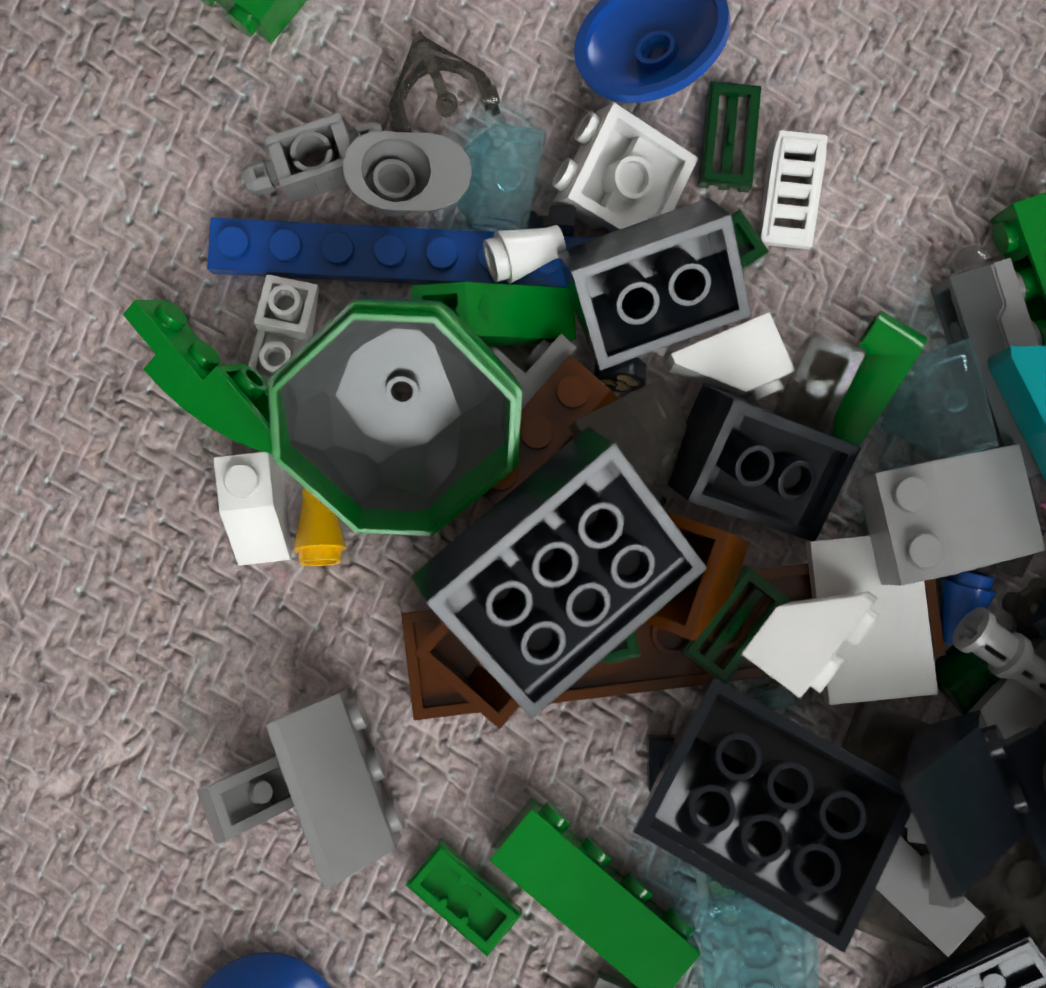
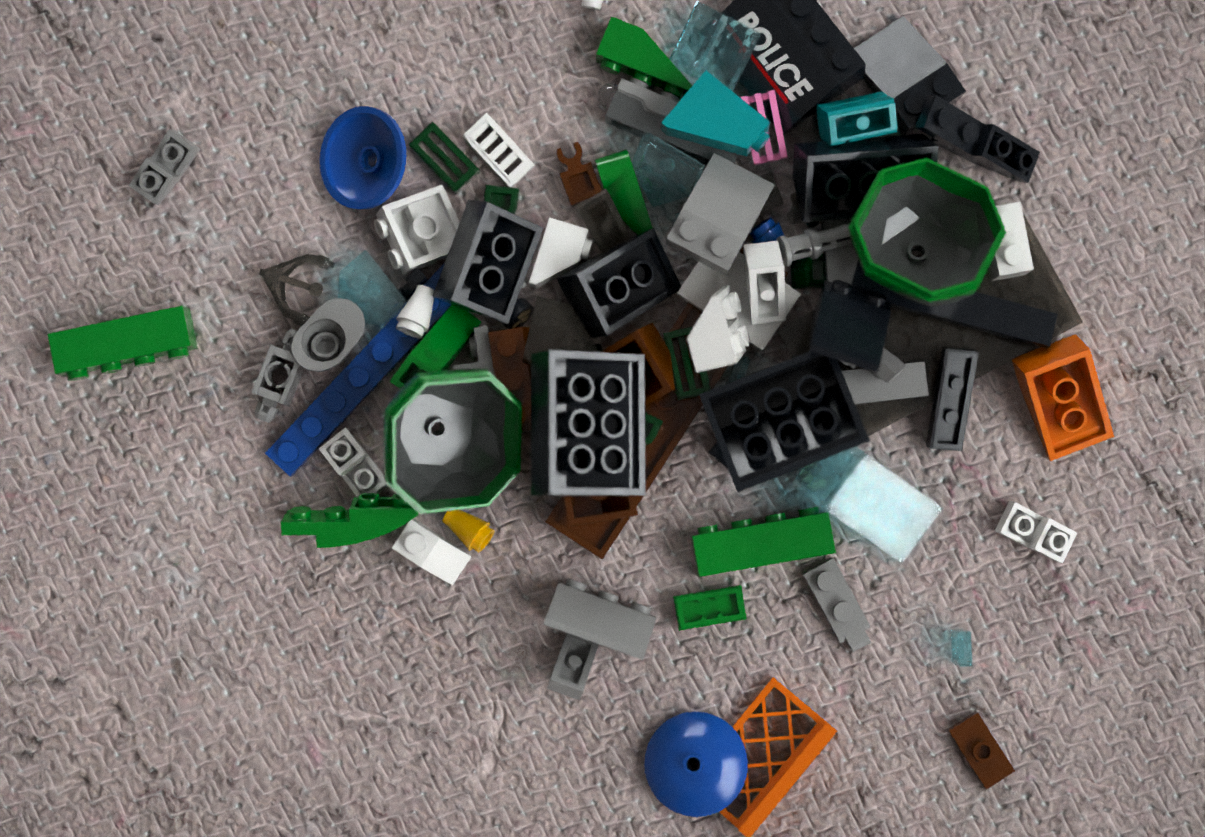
camera: 50 degrees left, 0 degrees up
none -> reddish brown plate [557,142,603,207]
none -> white slope [743,241,786,325]

